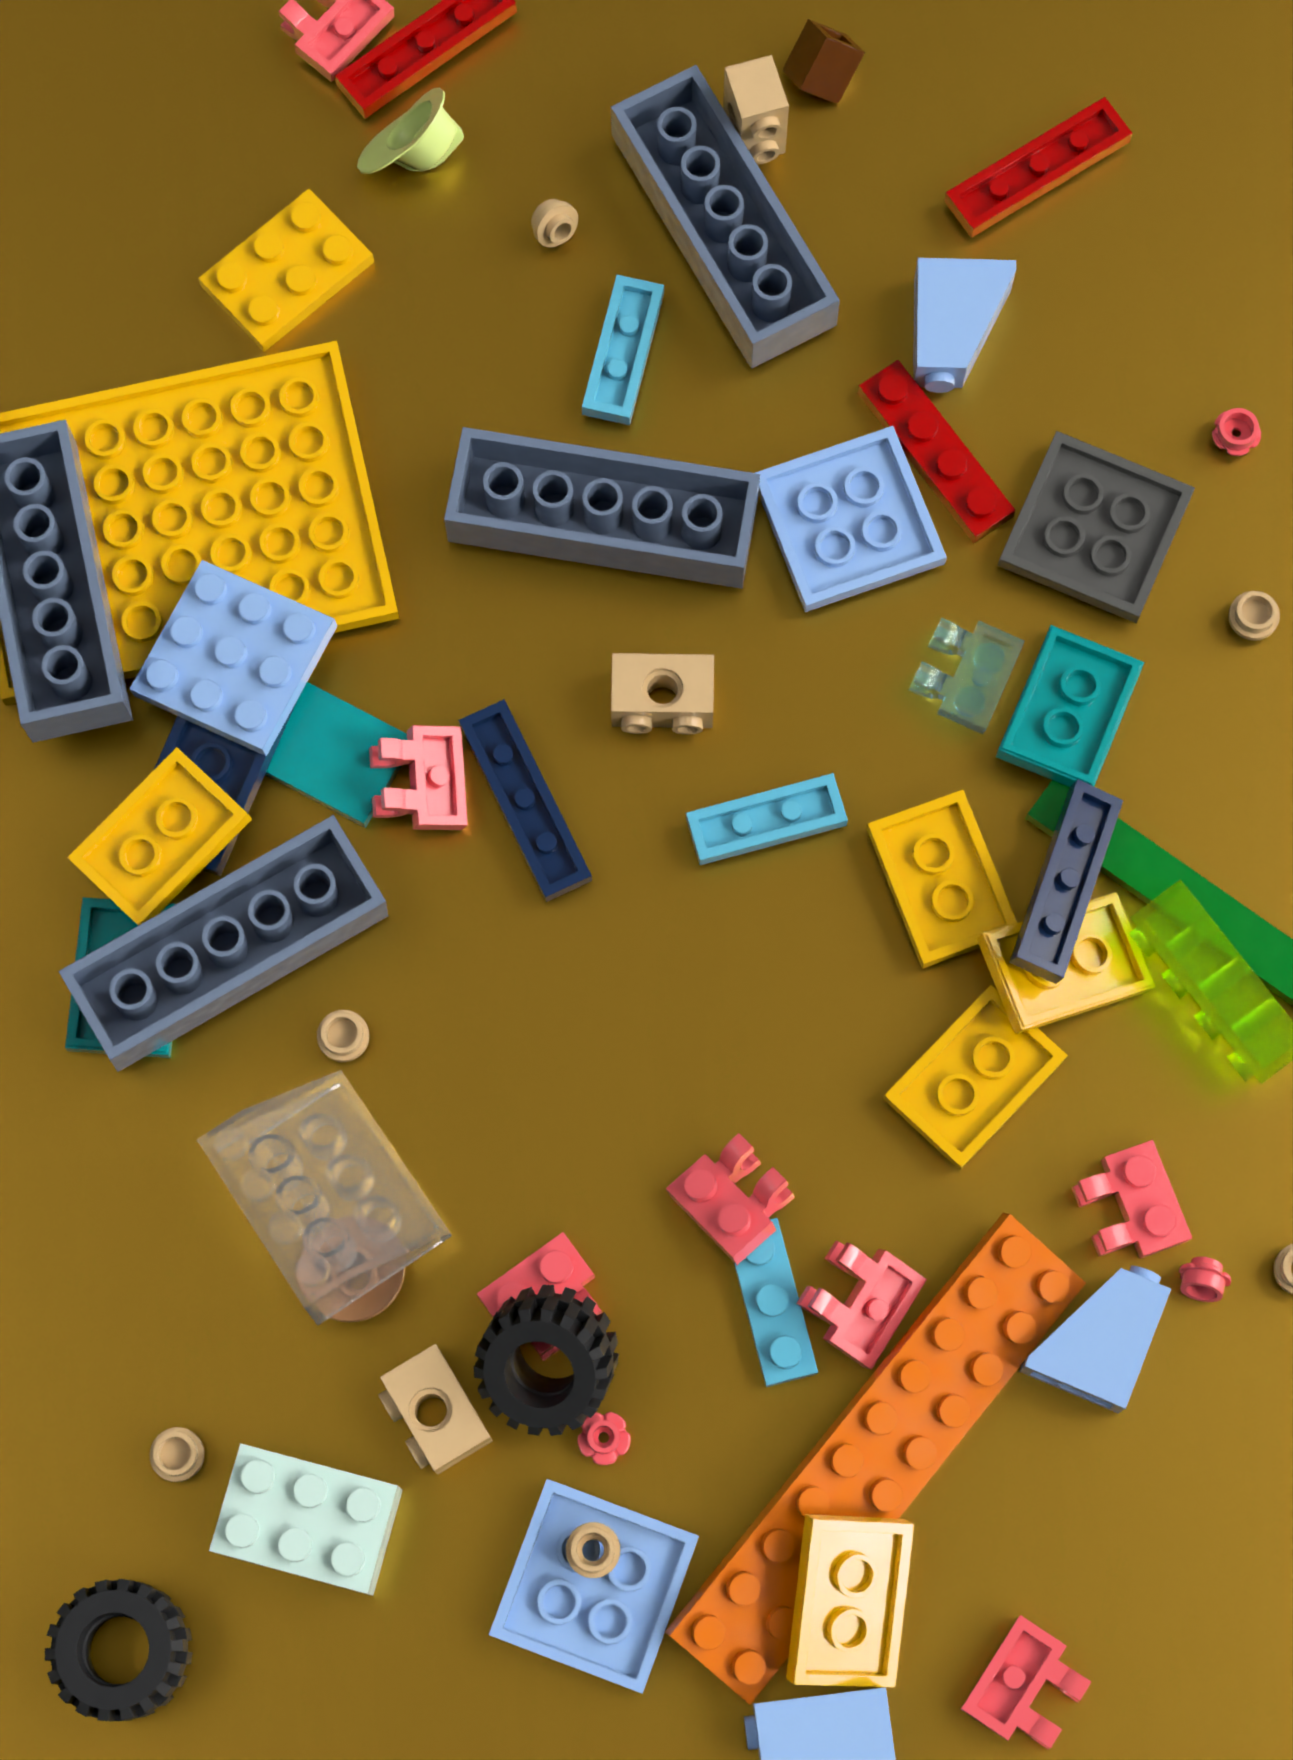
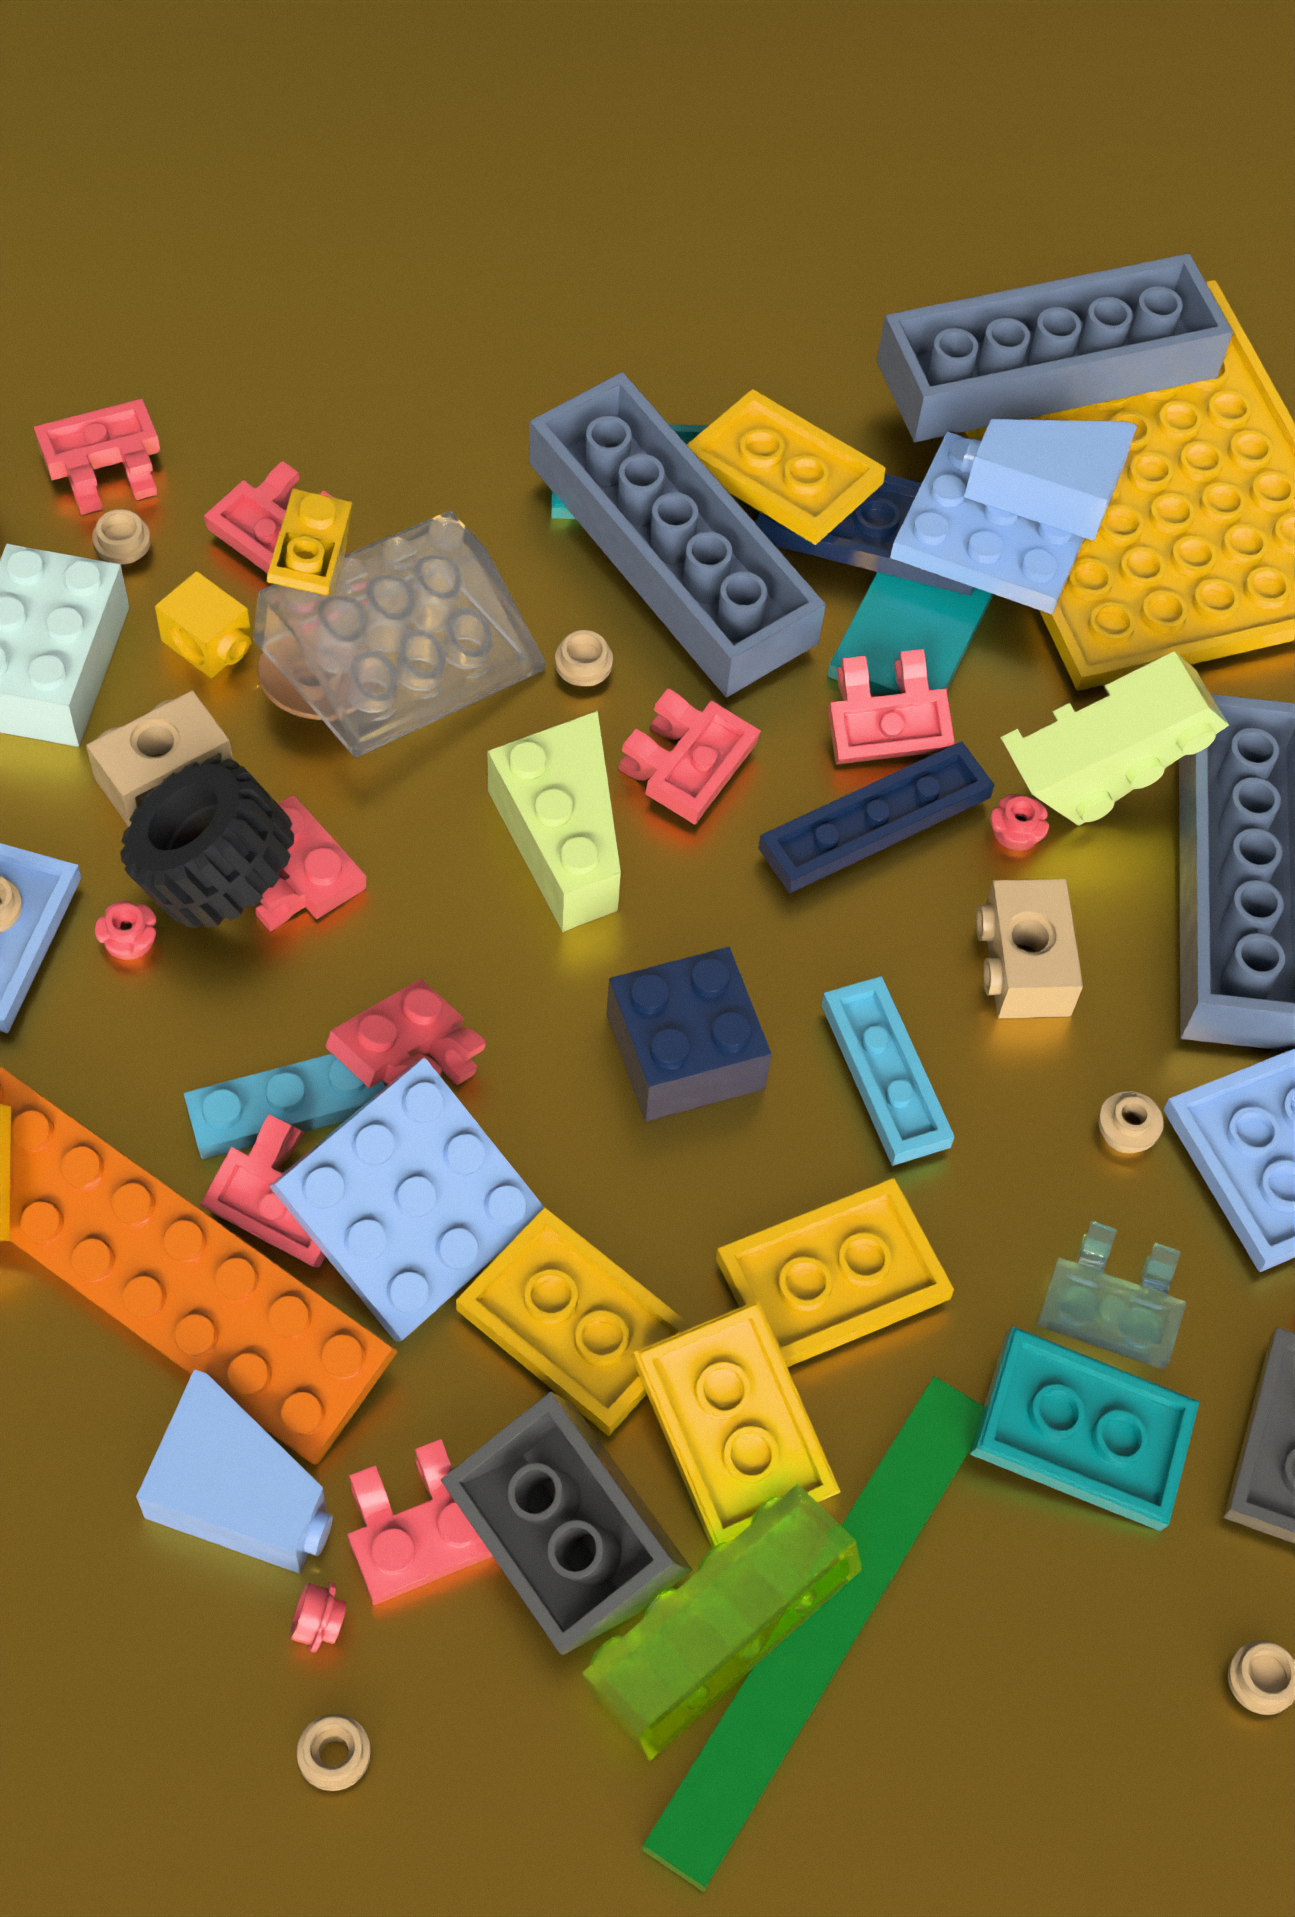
camera: 80 degrees right, 15 degrees down
dark blue plate [1009,779,1123,984] -> none
none -> coral plate [34,399,161,515]
none -> yellow brick [155,571,252,679]
none -> coral plate [204,461,334,590]
none -> yellow slope [267,489,352,596]
none -> light blue plate [269,1057,544,1341]
none -> dark grey slope [441,1392,693,1655]
none -> yellowish green wedge [487,711,621,932]
none -> dark blue brick [606,946,772,1122]
none -> coral plate [618,688,761,825]
none -> light blue slope [961,419,1137,541]
none -> coral plate [990,794,1049,851]
none -> yellowish green wedge [1000,651,1229,826]
none -> tan plate [1098,1091,1163,1153]

